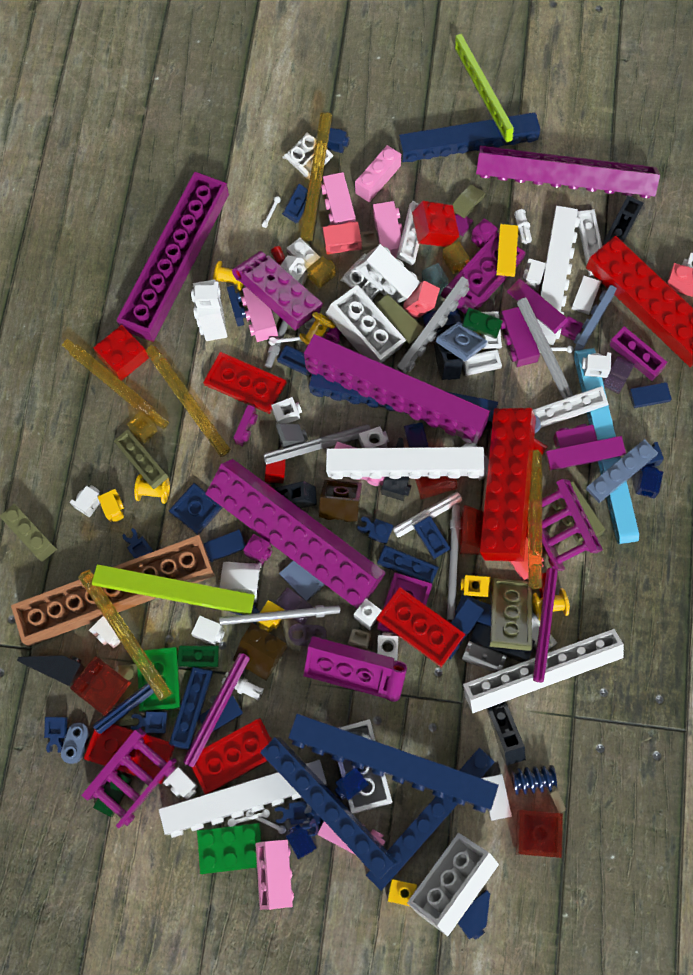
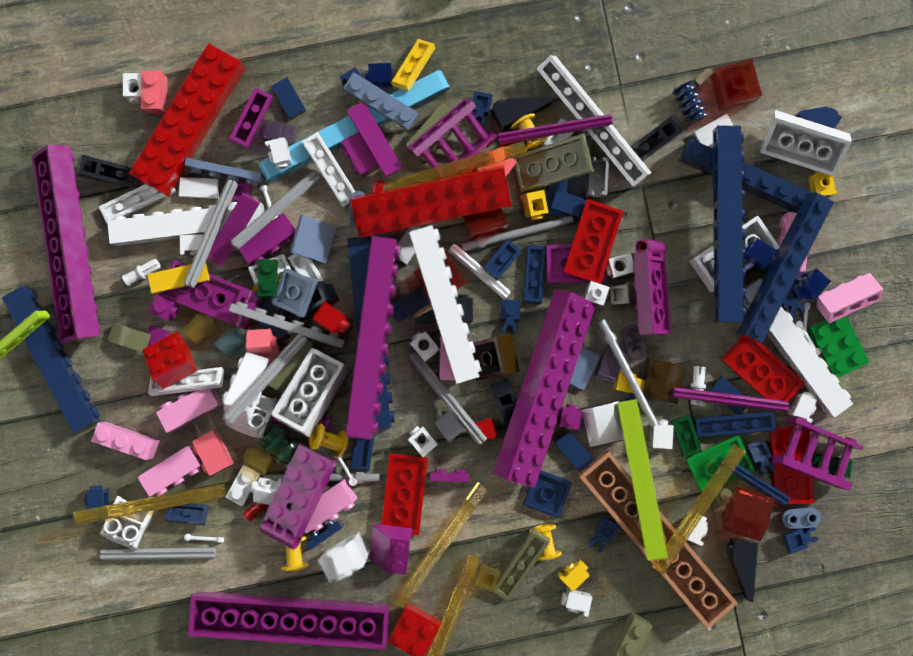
camera: 115 degrees left, 15 degrees up
none -> light grey axle [100,548,216,560]
none -> light grey axle [184,179,238,288]
none -> light grey axle [223,334,307,424]
none -> clear green piece [260,425,300,465]
none -> sand blue tile [290,215,337,263]
none -> red brick [313,302,353,336]
none -> magenta slope [370,524,412,575]
none -> yellow tile [391,39,435,91]
none -> dark blue plate [472,91,493,127]
none -> black slope [491,97,553,132]

